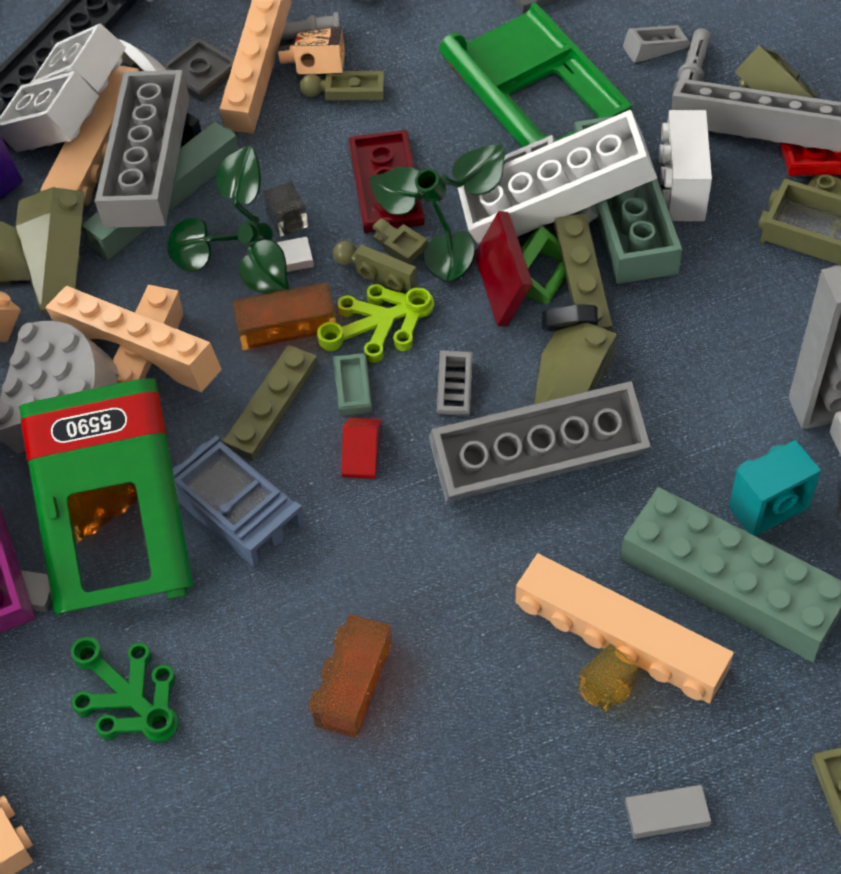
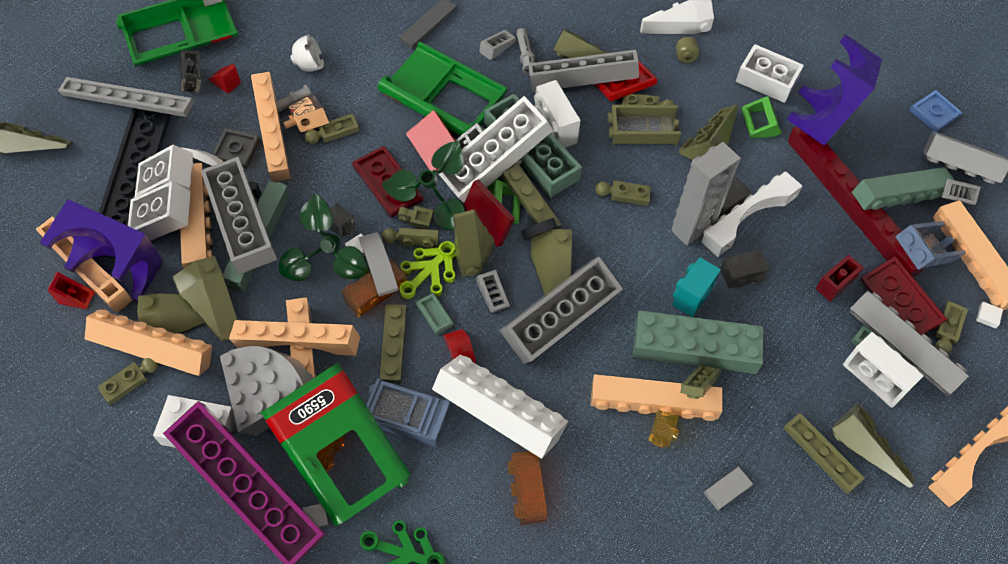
camera: 30 degrees left, 5 degrees up
none -> light grey slope [358,232,399,296]
none -> tile [406,110,462,171]
none -> white brick [432,355,568,459]
none -> olive wedge [453,210,494,277]
none -> olive plate [595,180,651,206]
none -> olive plate [680,365,721,399]

